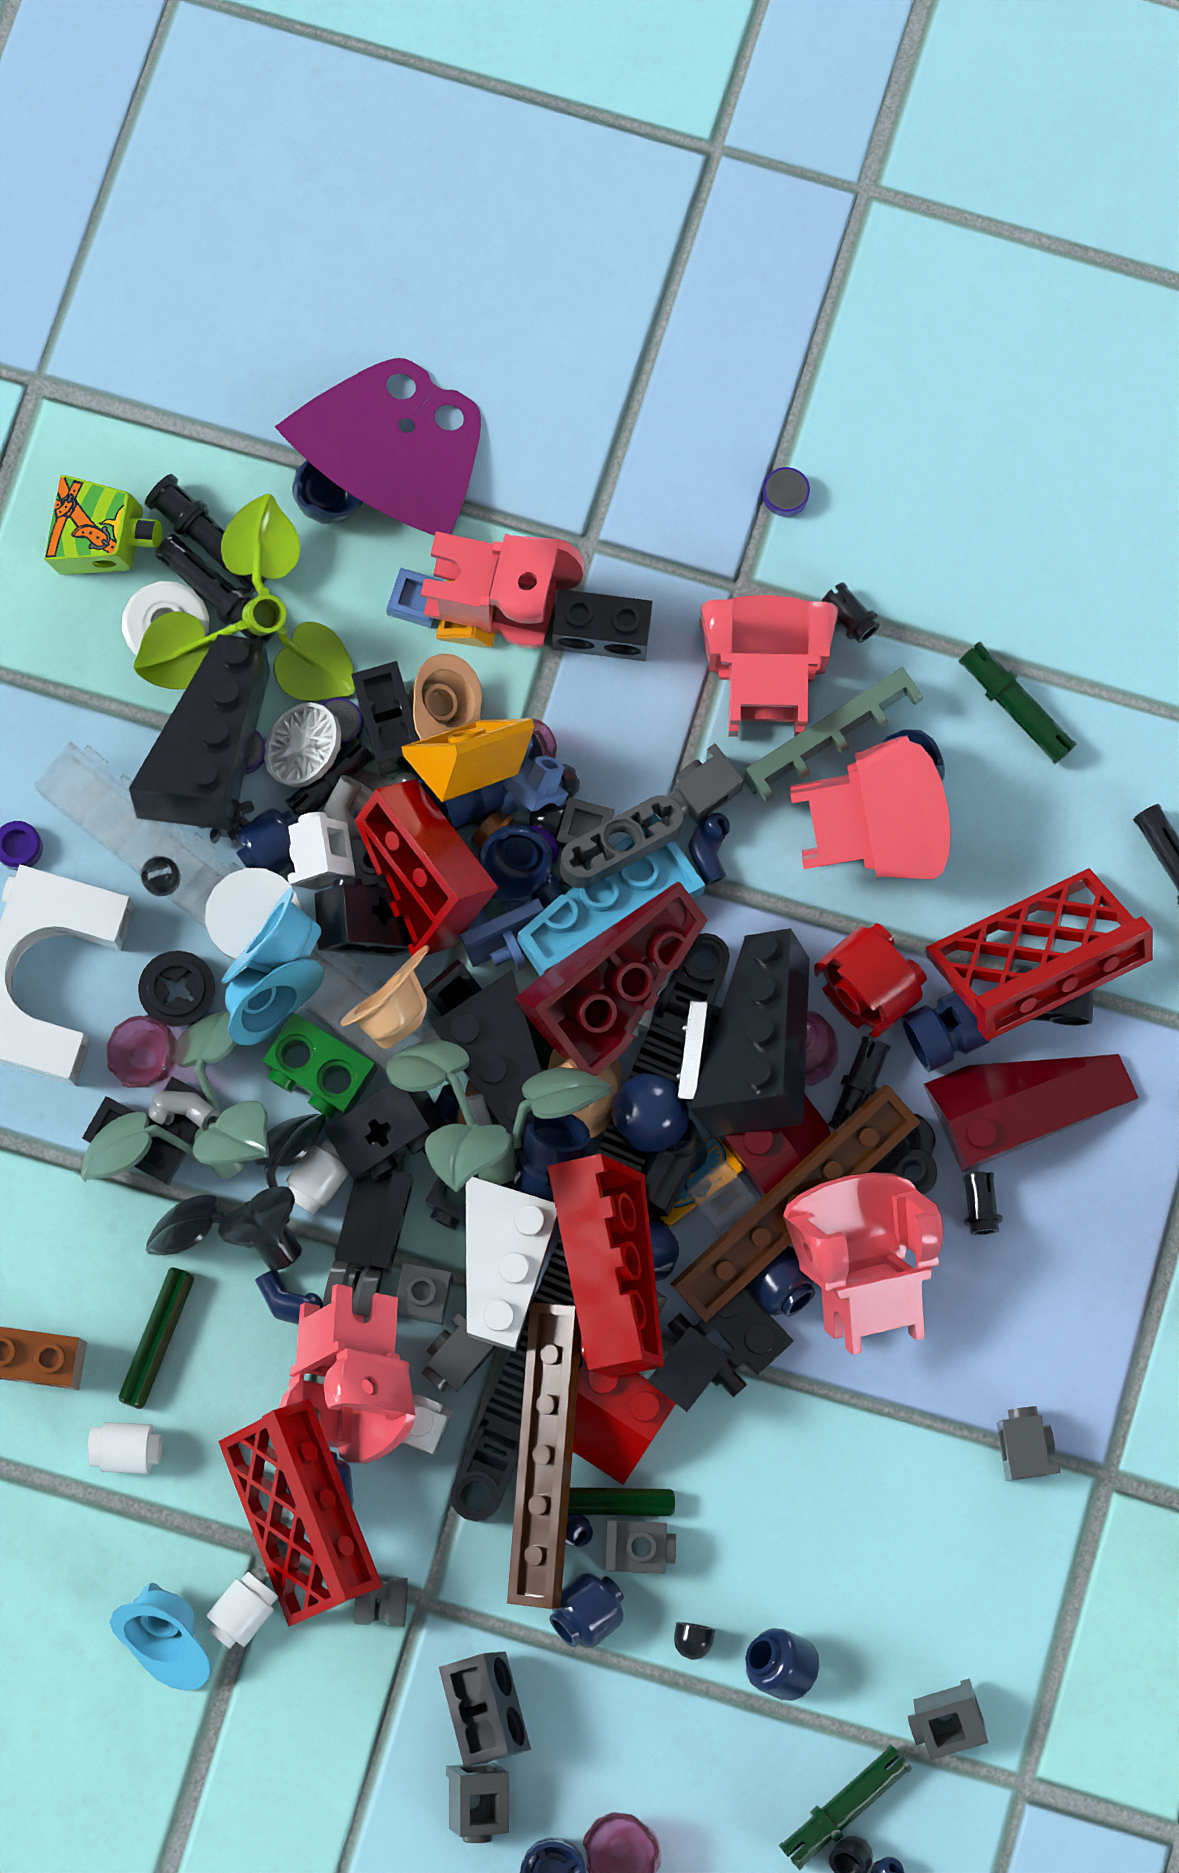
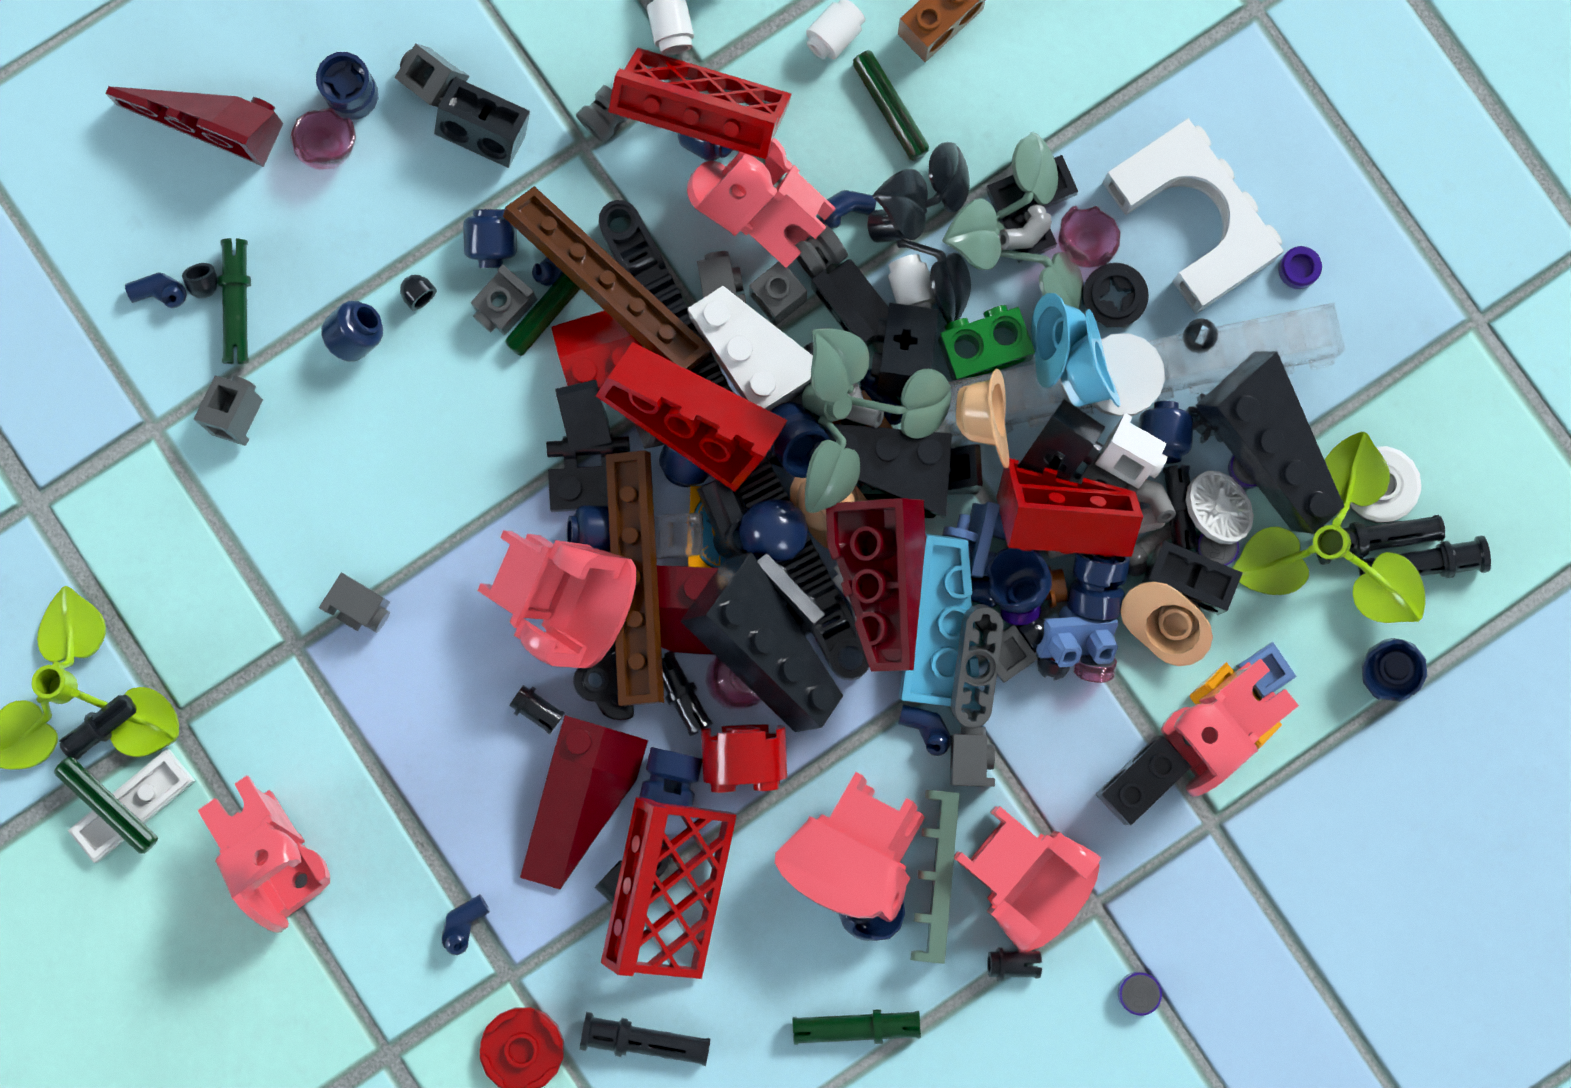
camera: 130 degrees right, 5 degrees up
torso [44,475,162,575] -> none
magenta piece [275,358,481,536] -> none
light orange slope [401,718,534,802] -> none
white brick [401,1394,453,1457] -> none

